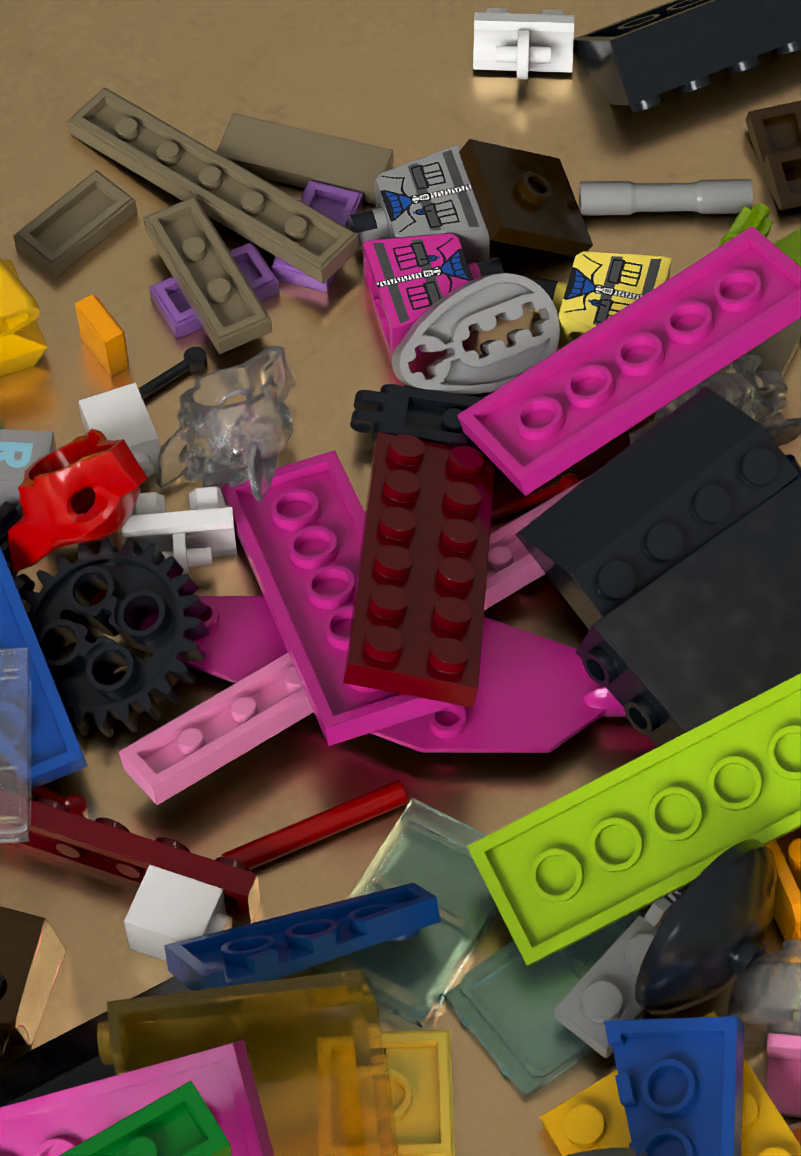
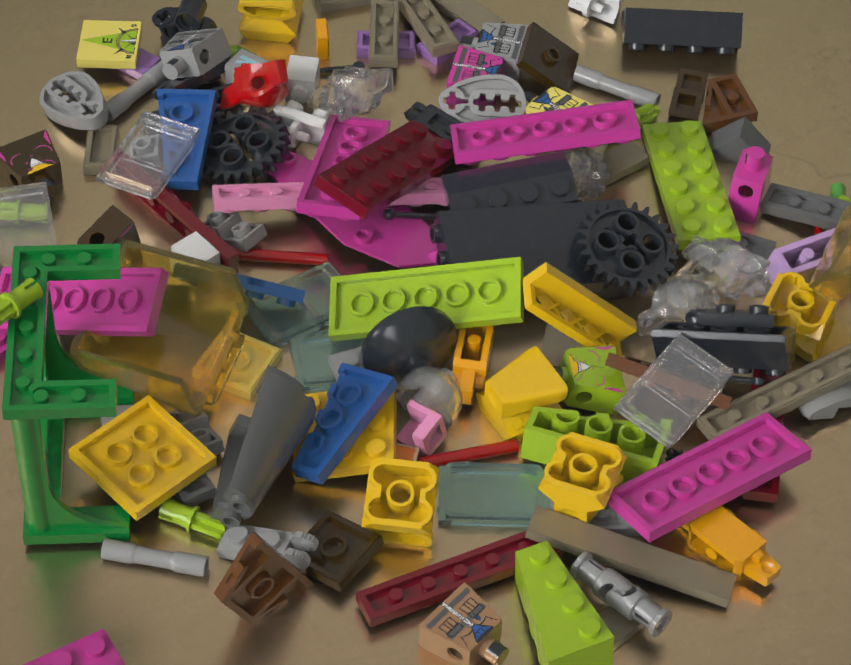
camera: 25 degrees right, 10 degrees down
none -> light grey slope [204,211,268,252]
none -> black hinge [383,208,438,220]

